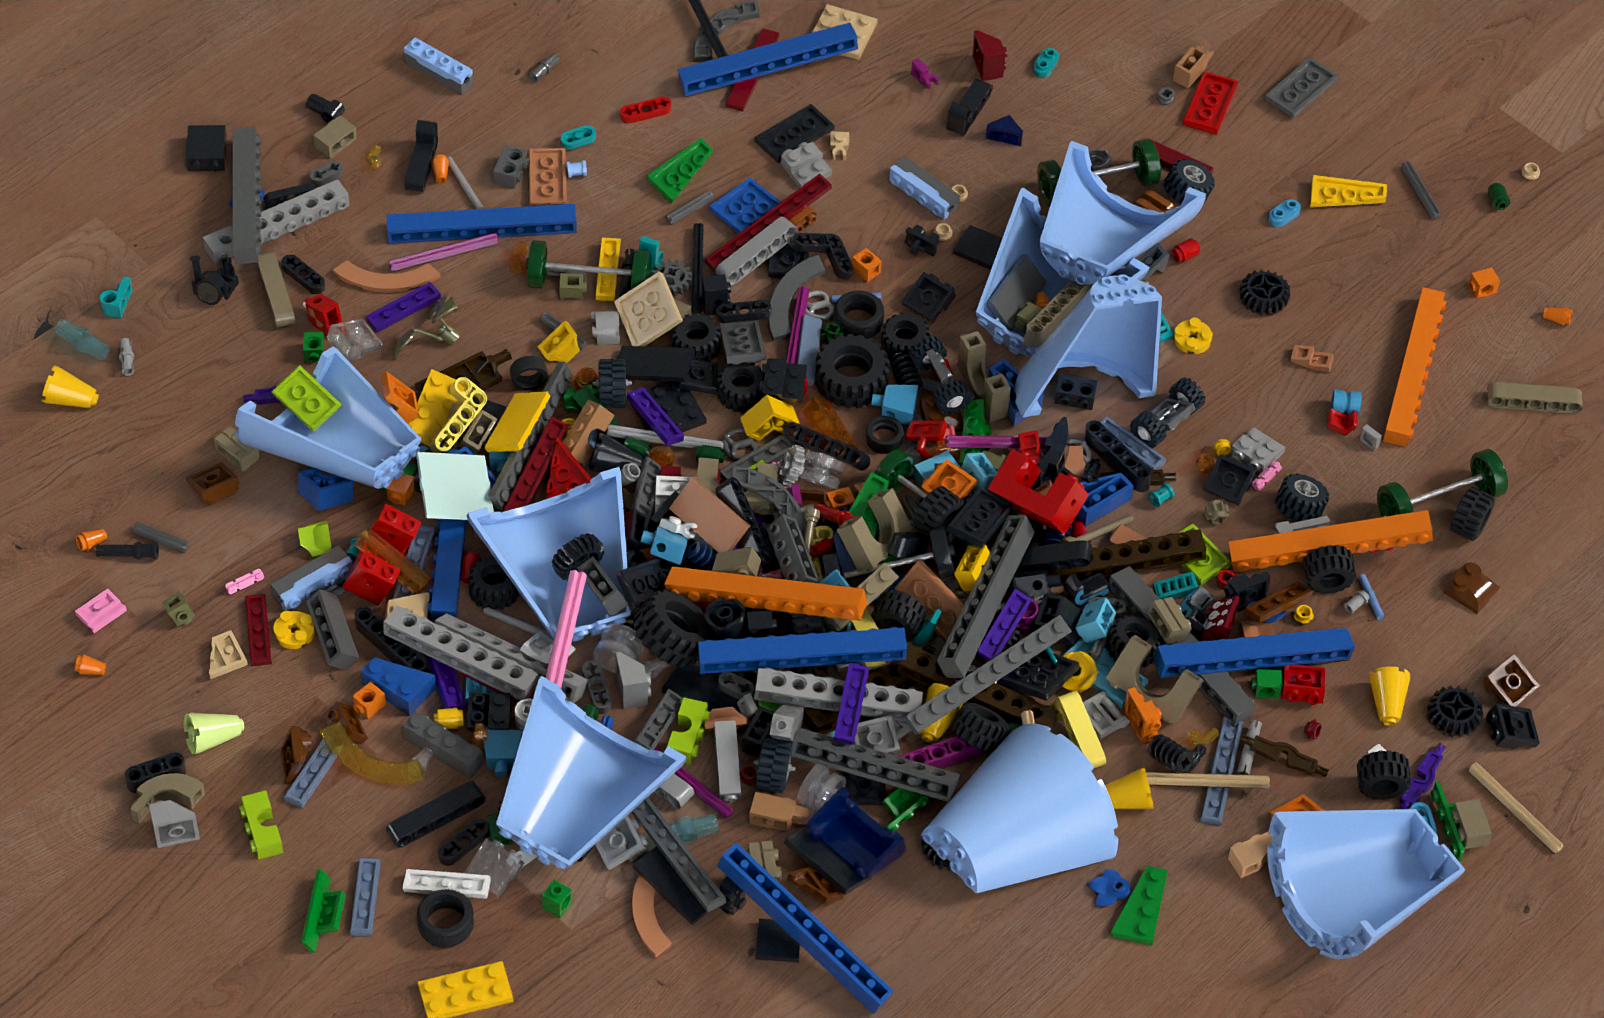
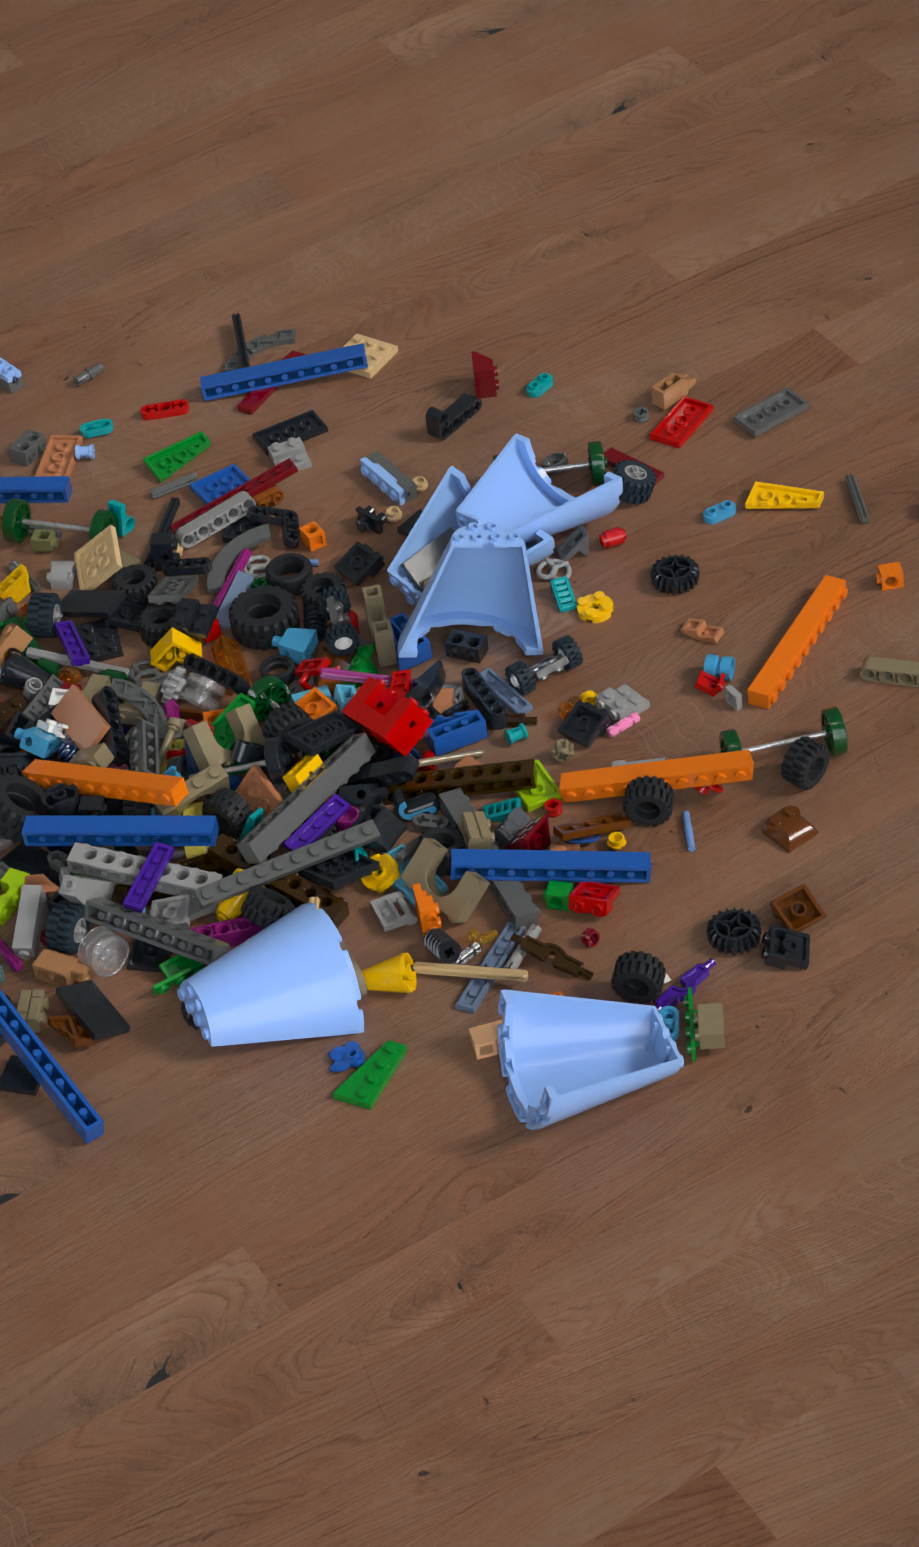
camera: 20 degrees right, 10 degrees down
yellow plate [596,238,621,301] -> none
dark grey gear [652,259,692,297] -> none
clear blue windscreen [807,787,906,879] -> none
tan plate [830,131,849,160] -> none
magenta plate [911,58,939,89] -> none
clear blue slope [985,115,1023,146] -> none
light yellow beam [1051,691,1106,769] -> none
medium azure brick [1076,598,1116,643] -> none
black plate [1222,571,1271,614] -> none
black wheel [1275,474,1330,522] -> none
light grey pin [1343,590,1369,614] -> none
yellow cone [1369,667,1410,726] -> none
tan axle [1469,762,1563,853] -> none

